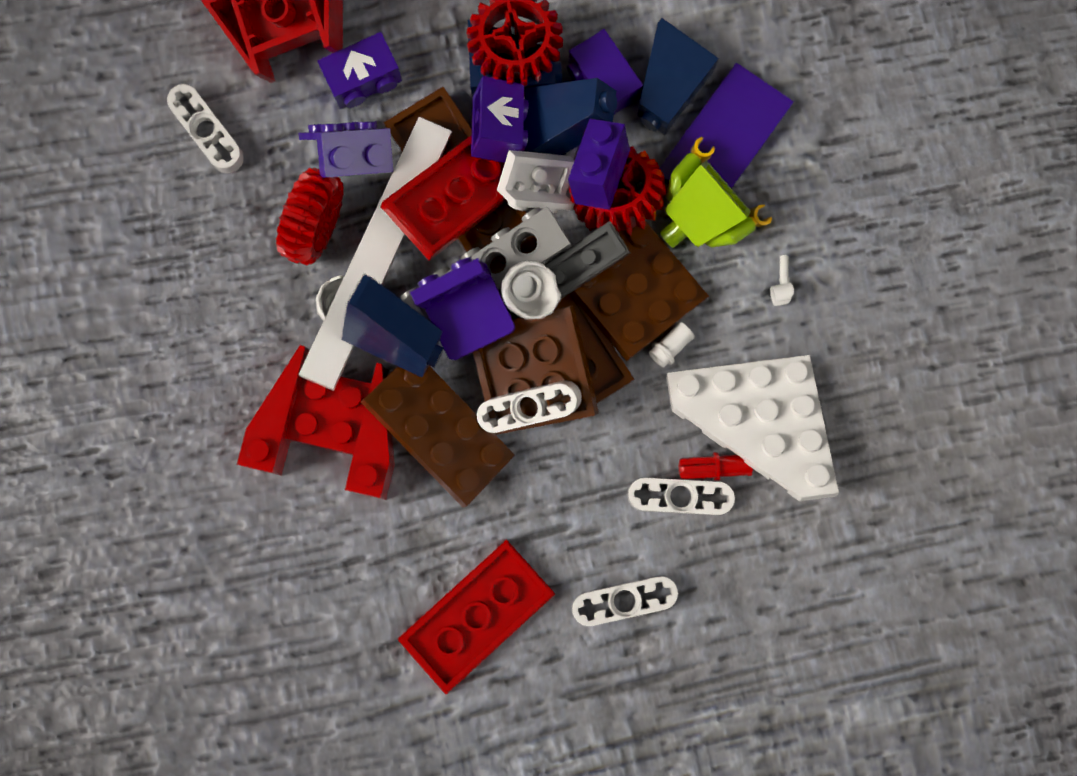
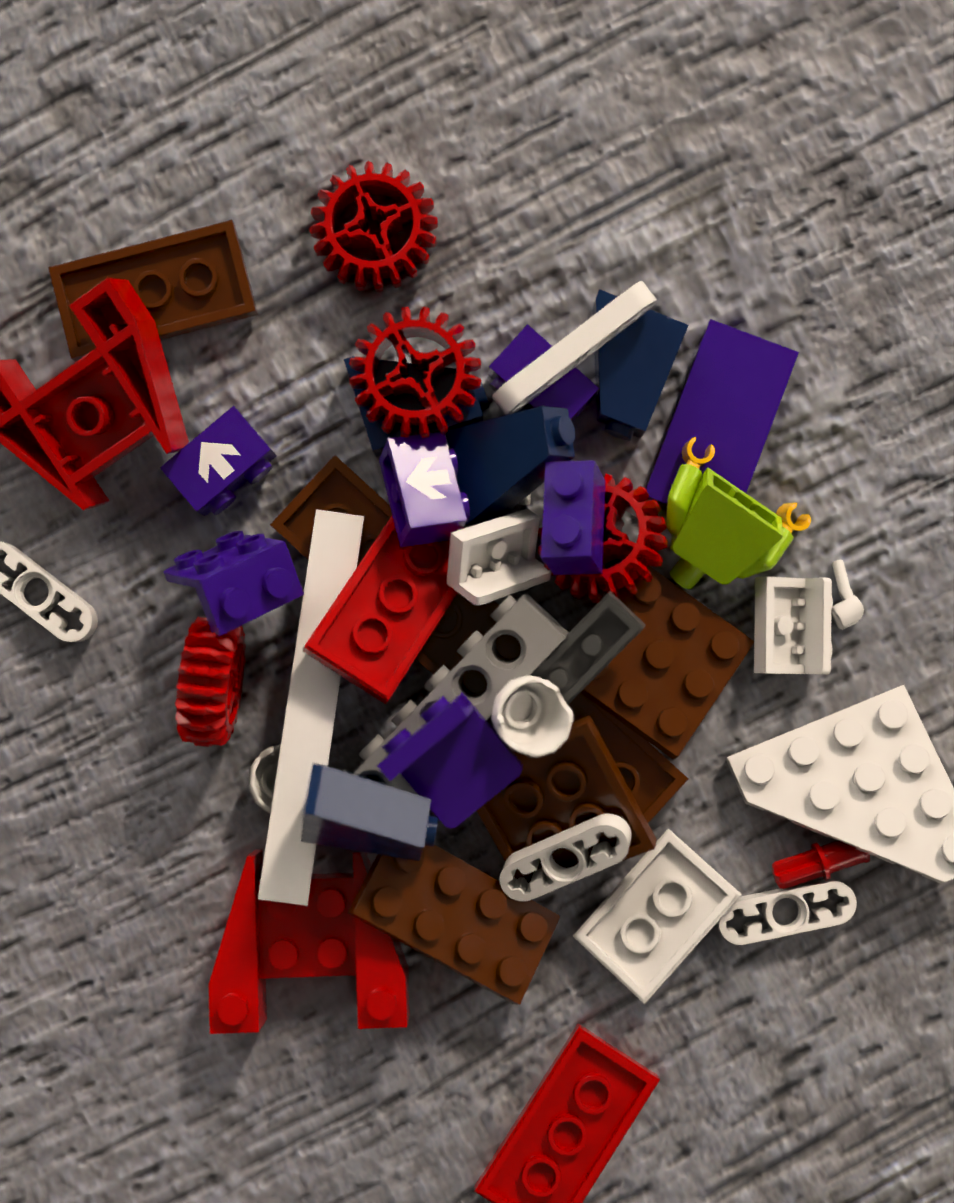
camera: 15 degrees left, 5 degrees up
white beam [572,576,678,626] -> none
white pin [649,322,695,367] -> none
none -> white beam [492,281,657,415]
none -> white tile [573,829,742,1004]
none -> white bracket [754,576,833,675]

